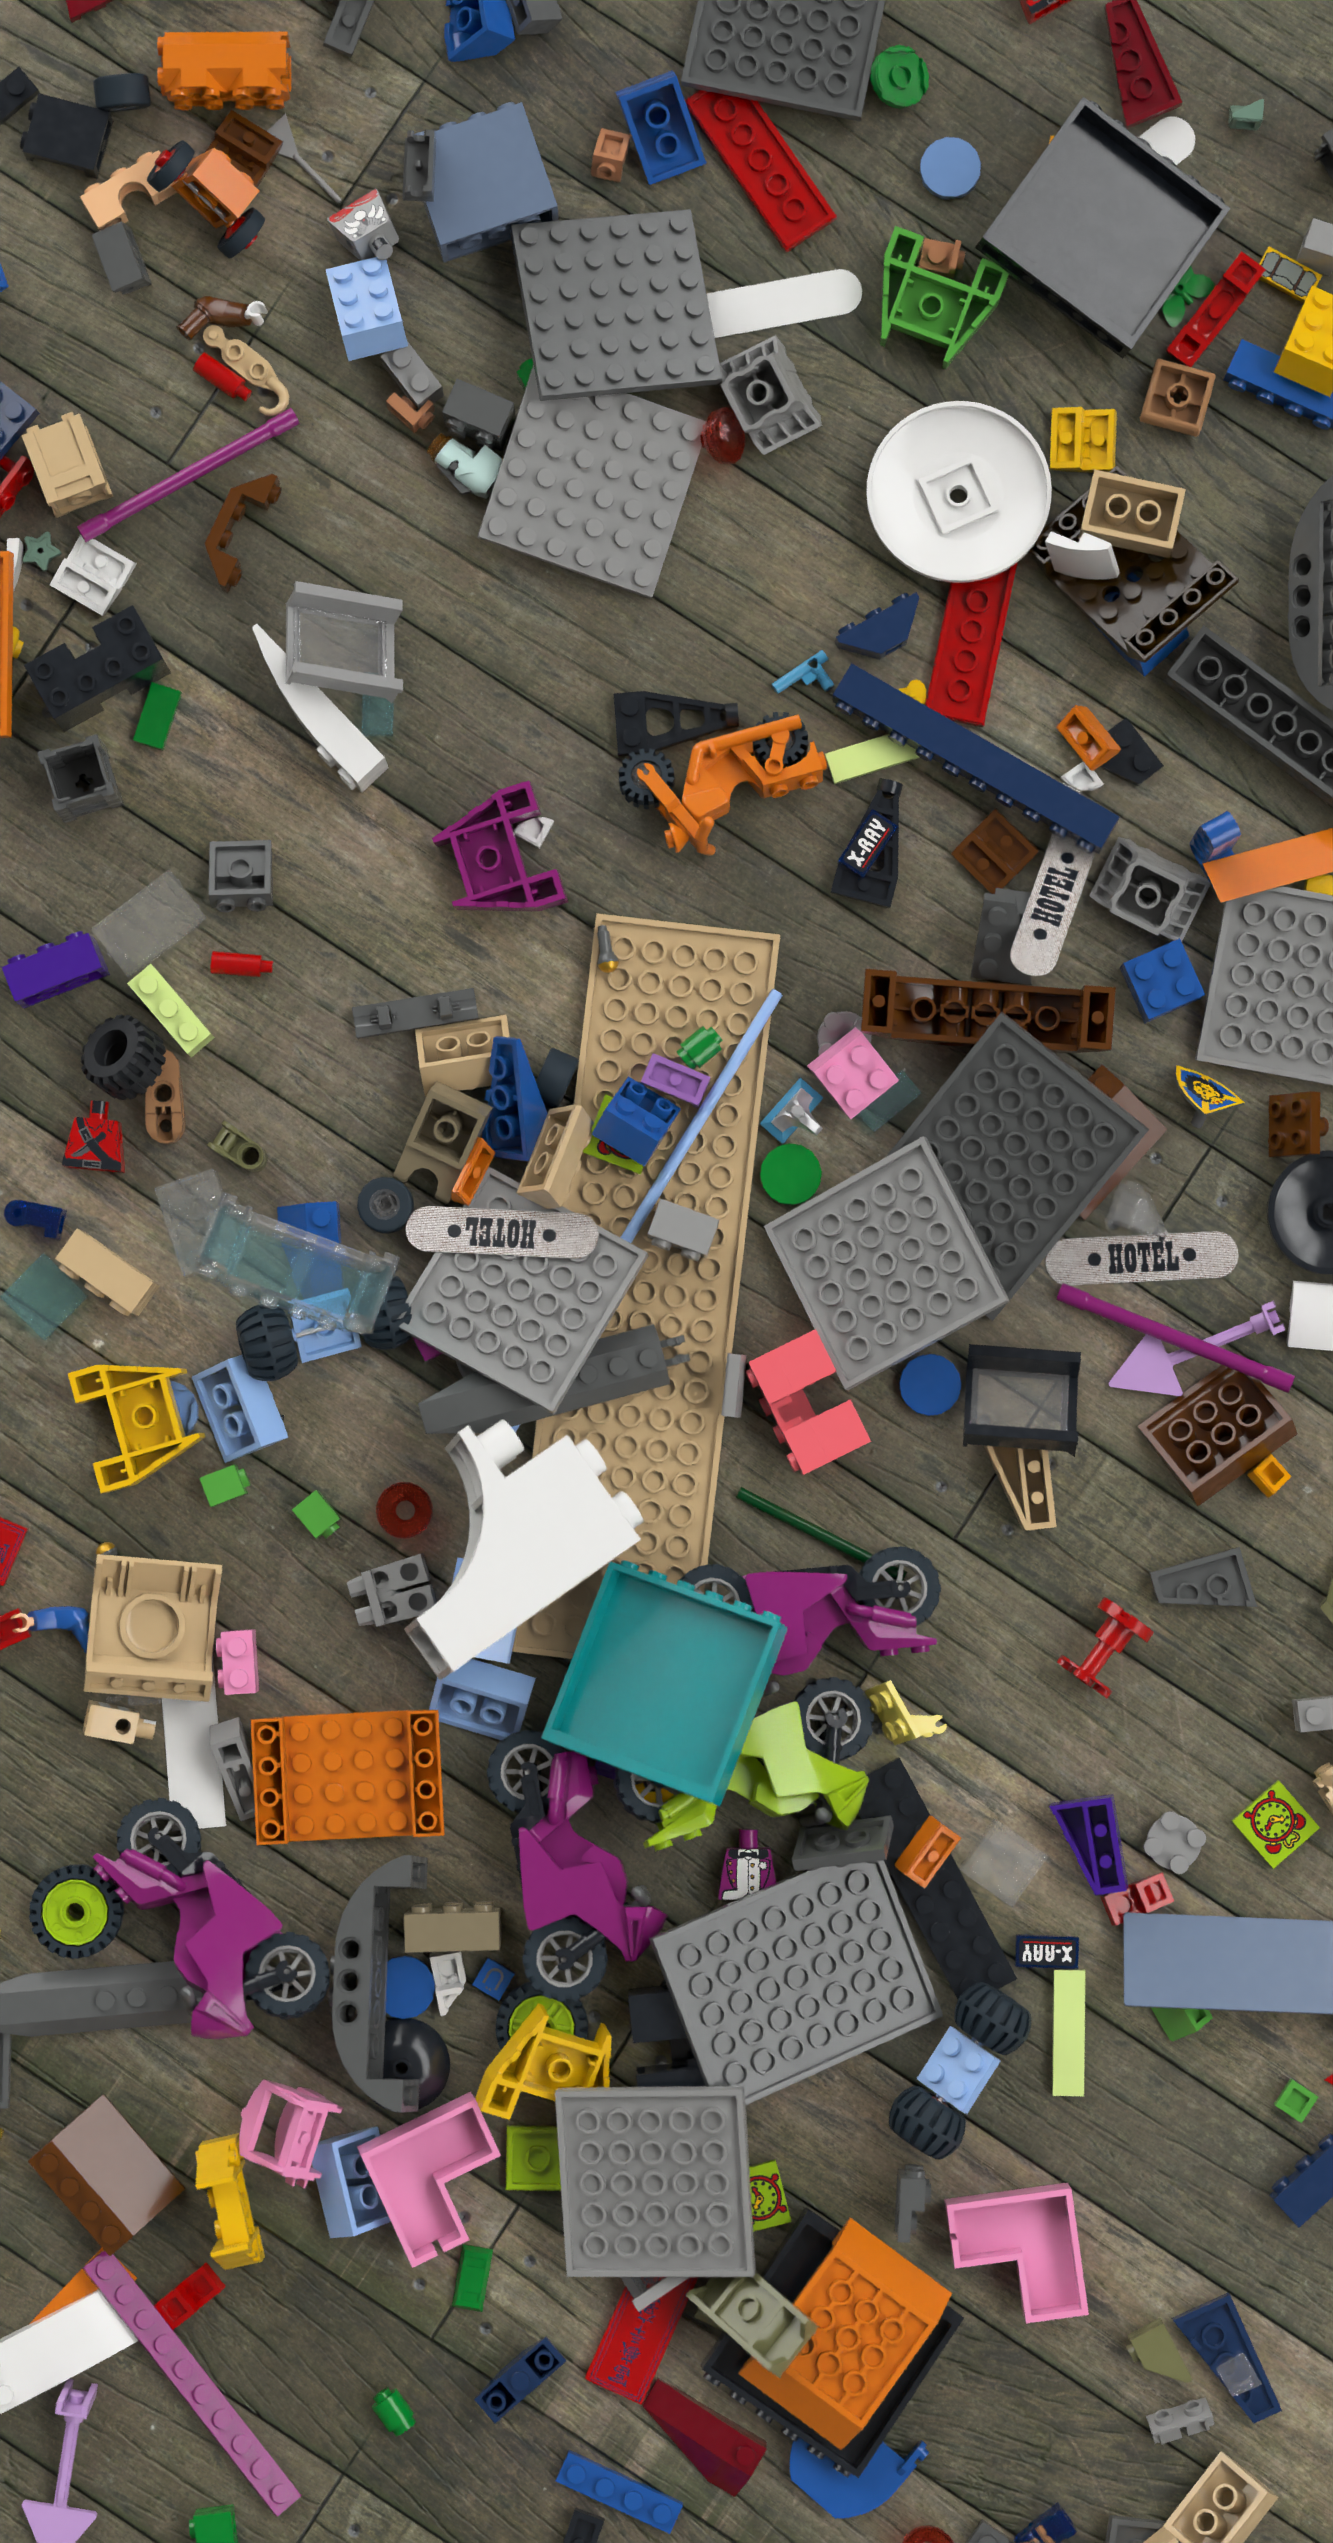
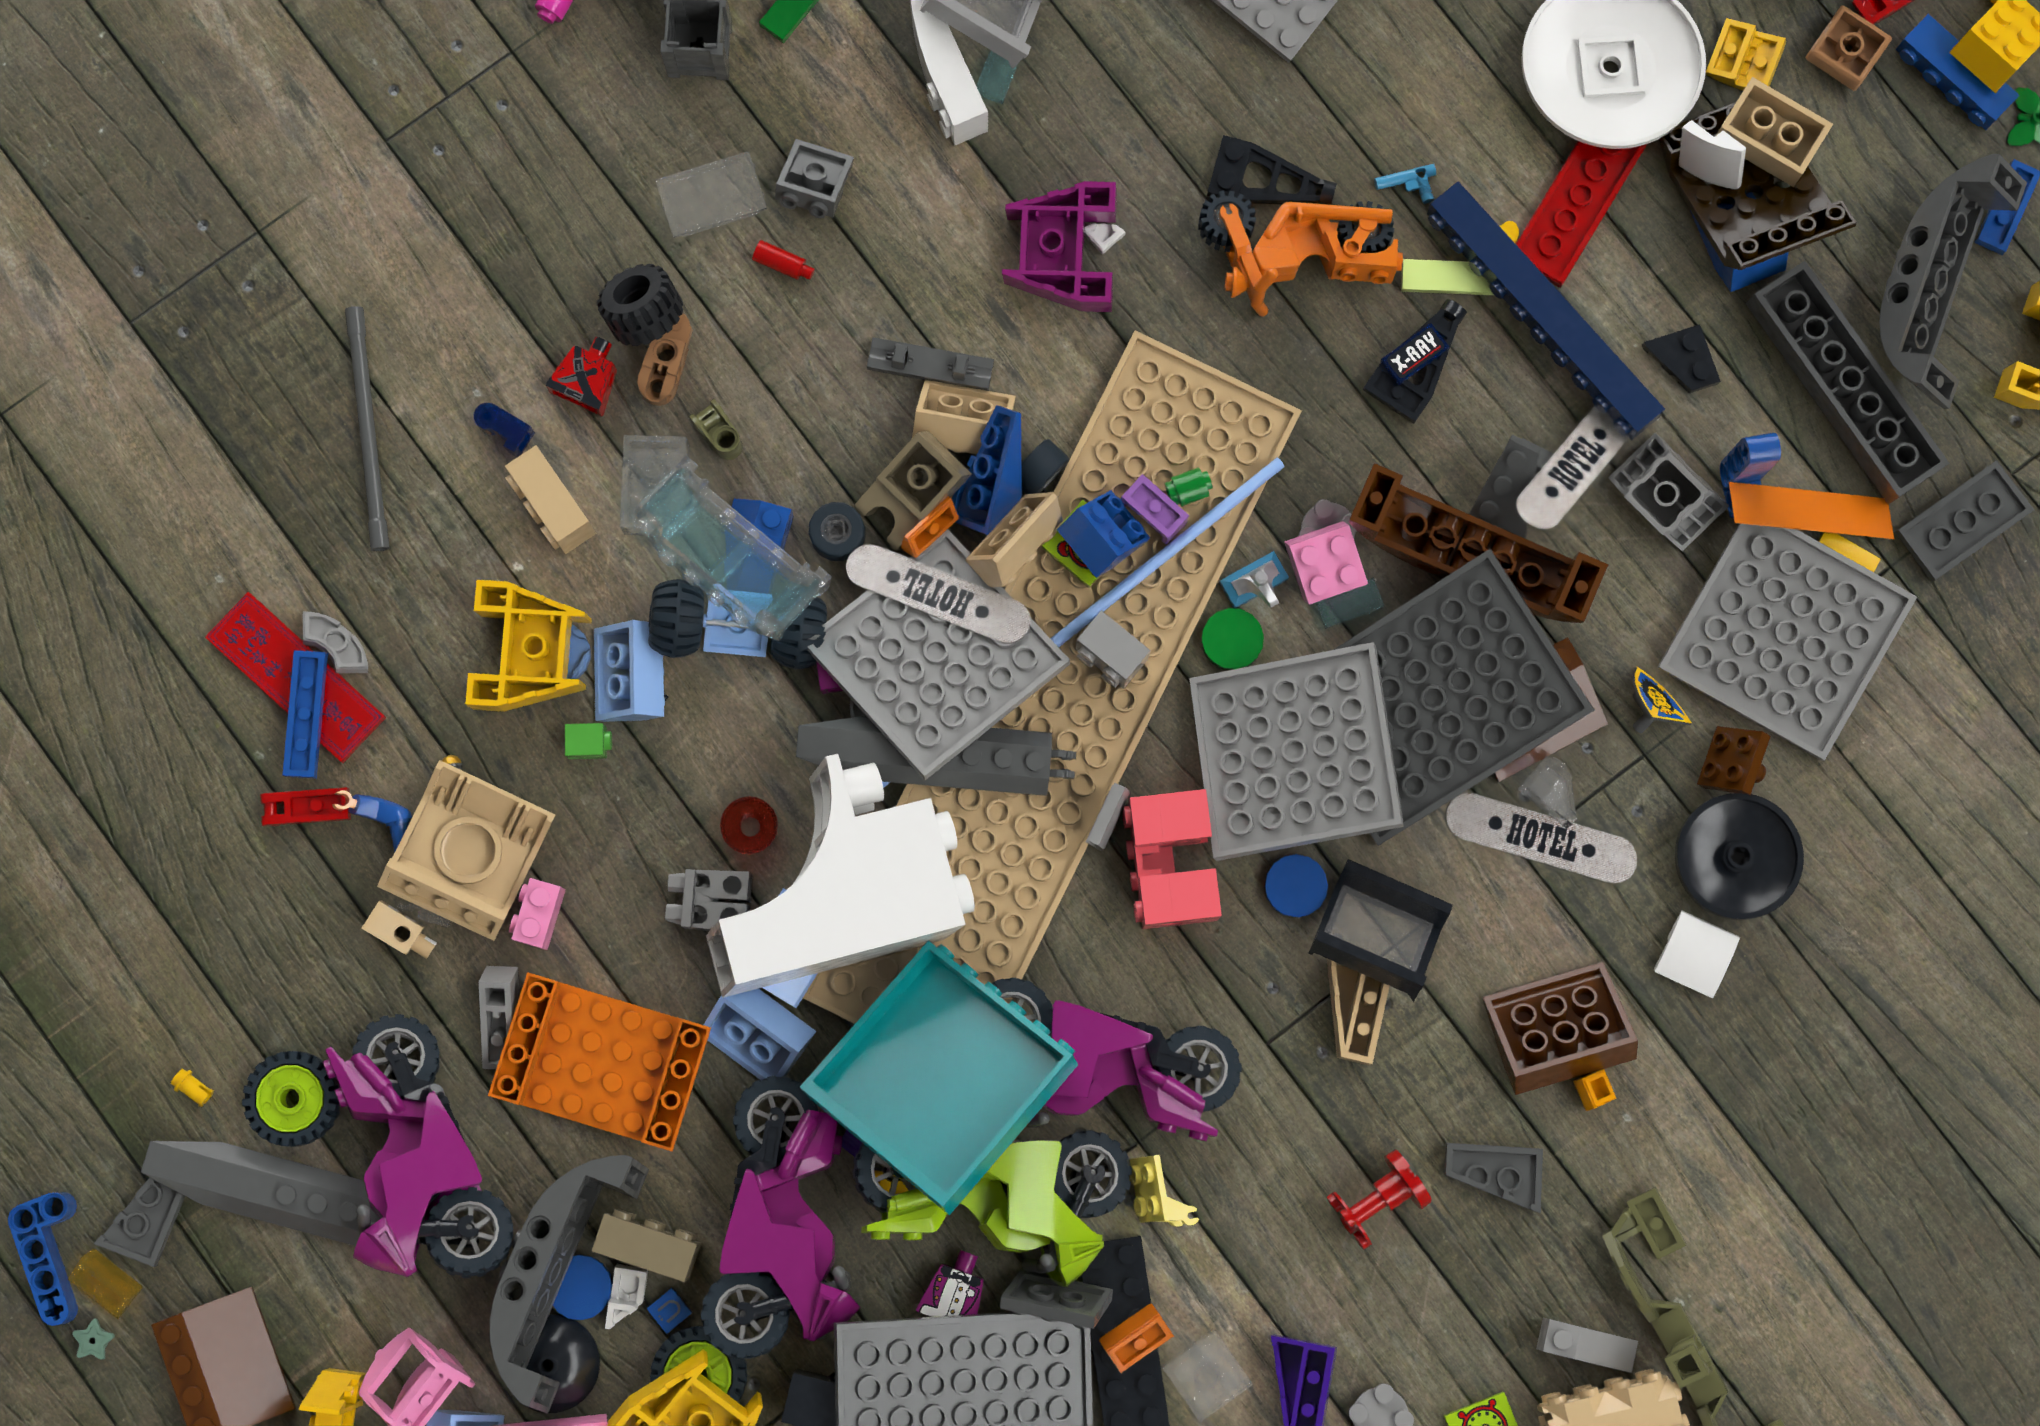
camera: 15 degrees right, 5 degrees down
clear light blue tile [0,1253,89,1340] -> none
dark purple brick [1,931,110,1009] -> none
yellowish green brick [127,964,215,1058] -> none
white sticker [162,1654,226,1831] -> none
bright green brick [292,1490,342,1539] -> none
dark grey piece [597,925,619,973] -> none
dark green bar [736,1487,907,1581] -> none
dark blue slope [835,592,919,660] -> none
reddish brown slope [951,808,1040,894] -> none
orange slope [1056,705,1121,771] -> none
magenta piece [1056,1283,1295,1393] -> none
white tile [1060,761,1104,791] -> none
lavender piece [1109,1300,1285,1396] -> none
blue brick [1120,938,1205,1023] -> none

